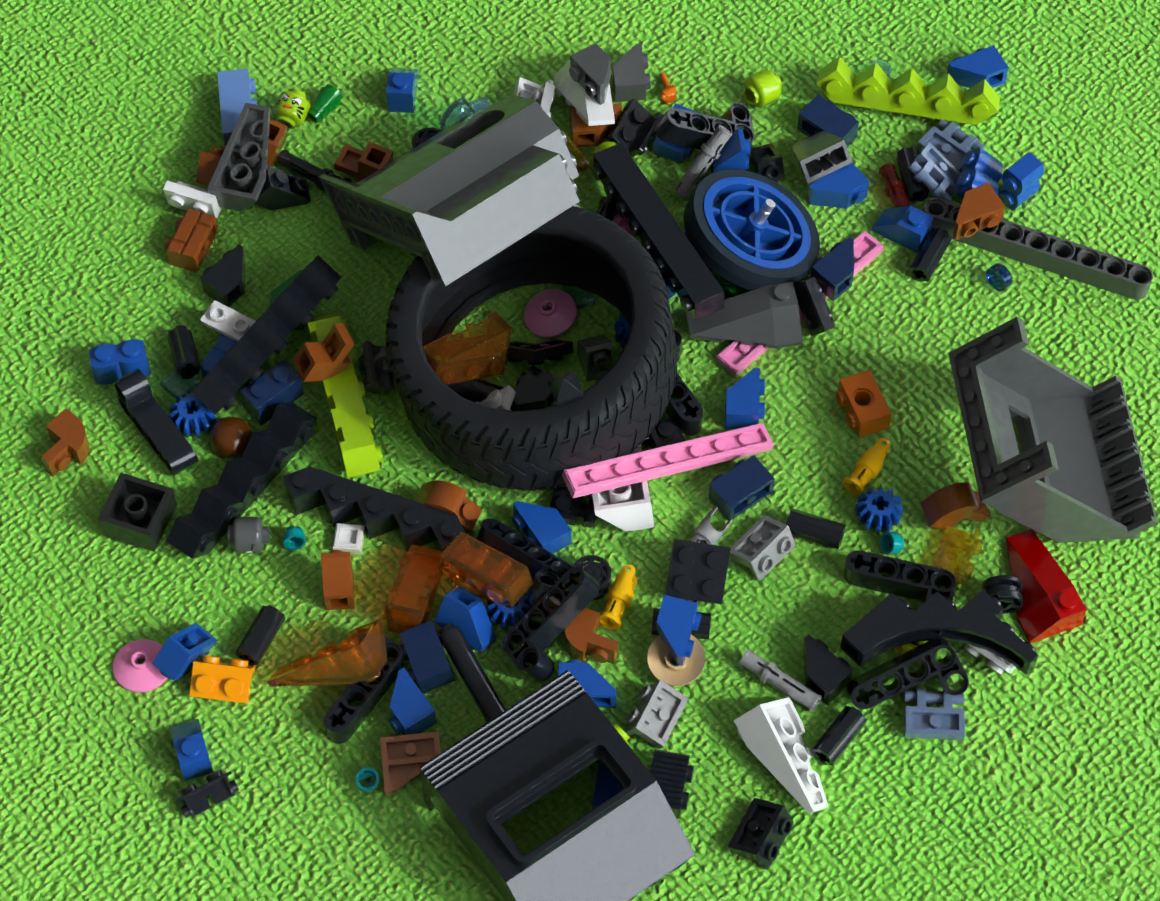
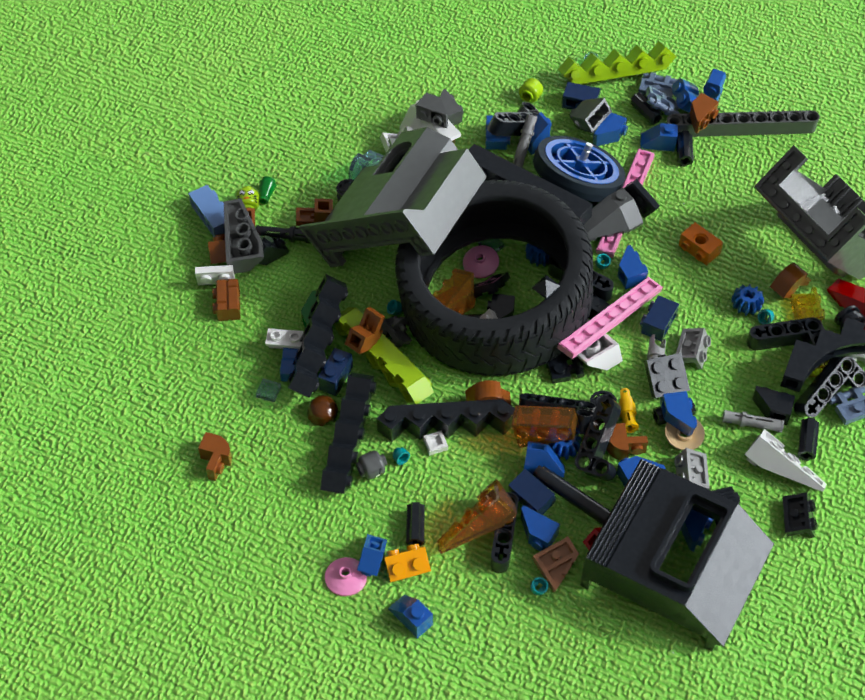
camera: 25 degrees left, 5 degrees down
blue brick [89,339,150,385] -> none
pearl dark grey brick [98,473,177,552] -> none
black beam [114,368,198,476] -> none
black axle [167,325,201,379] -> none
blue gear [169,391,216,438] -> none
black hinge [175,769,239,818] -> none
black slope [200,244,246,307] -> none
dark orange slope [321,550,355,610] -> none
clear orange wedge [383,544,445,634] -> none
blue slope [386,68,418,113] -> none
blue slope [511,501,572,554] -> none
dark grey slope [577,334,613,382] -> none
black bracket [606,99,663,157] -> none
orange hand [659,73,677,104] -> none
black bracket [748,143,785,182] -> none
black axle [786,508,846,549] -> none
dark blue slope [811,237,854,301] -> none
yellow piece [842,438,891,496] -> none
clear red pin [879,163,912,208] -> none
blue slope [947,45,1009,88] -> none
tile [986,263,1012,291] -> none
none -> teal hinge [595,253,611,270]

